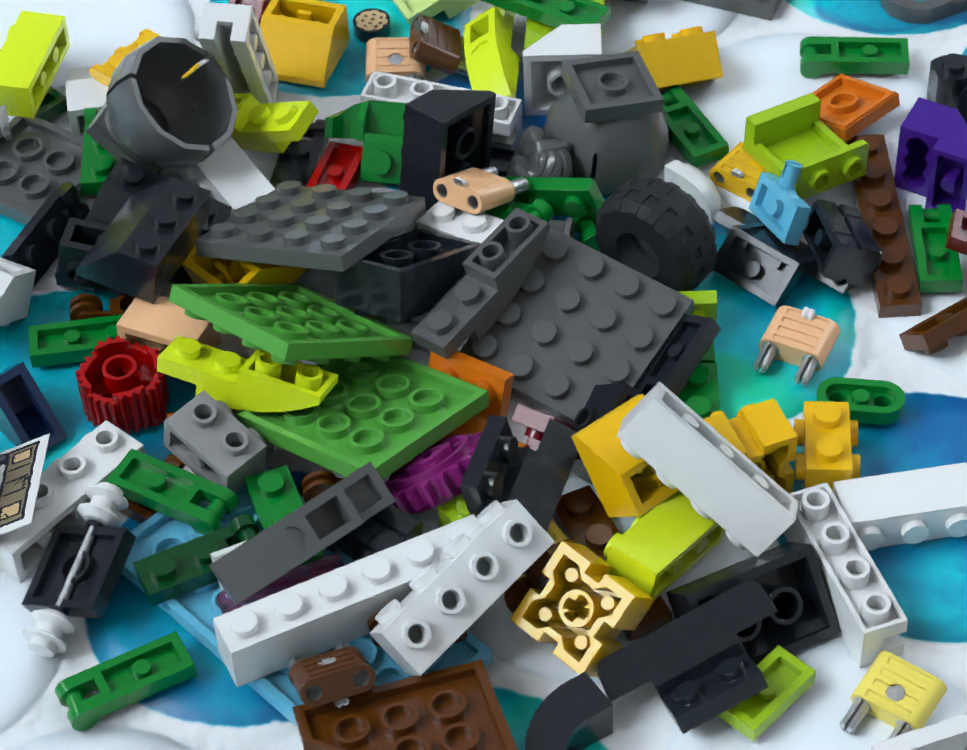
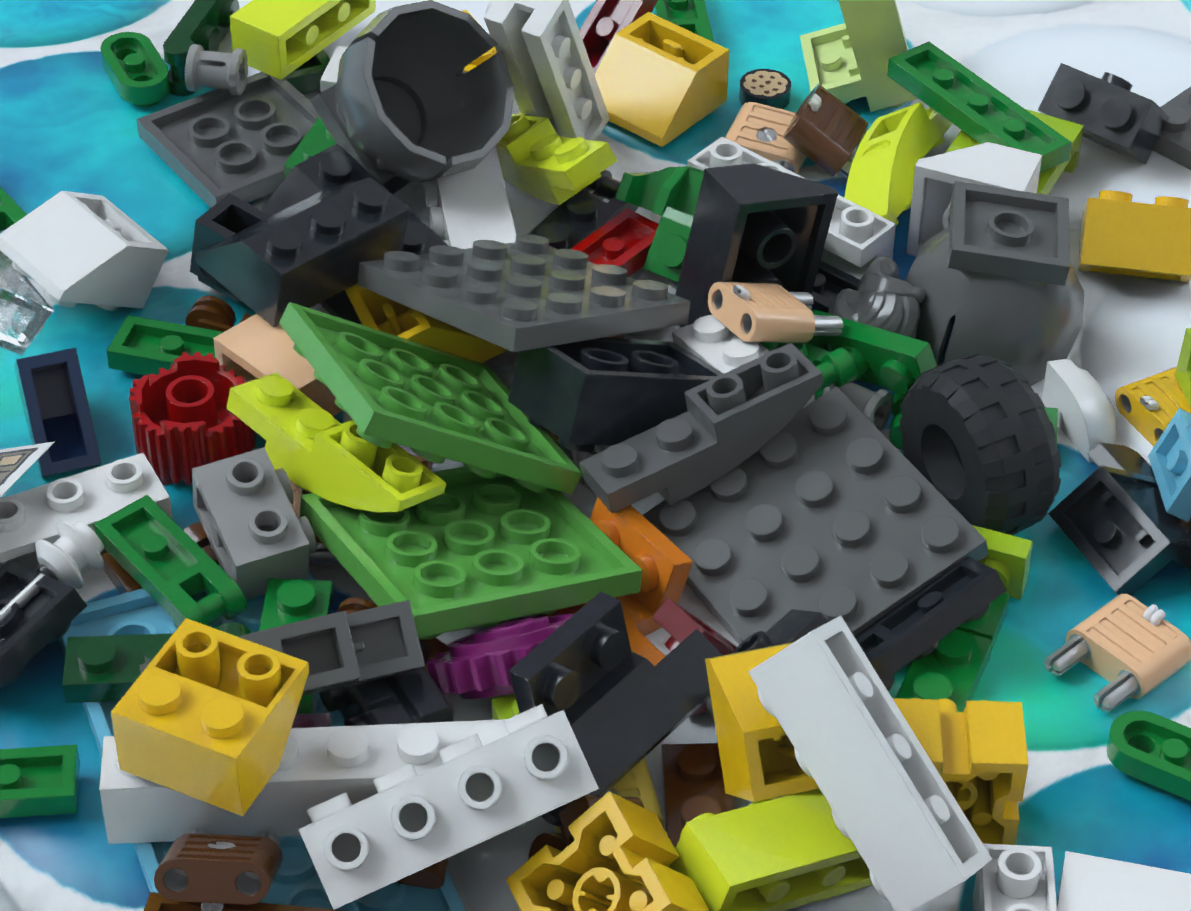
camera: 20 degrees right, 5 degrees down
black plate [1,182,91,286] -> none
green plate [661,85,729,168] -> none
yellow brick [794,401,860,492] -> none
none -> yellow slope [111,618,309,816]

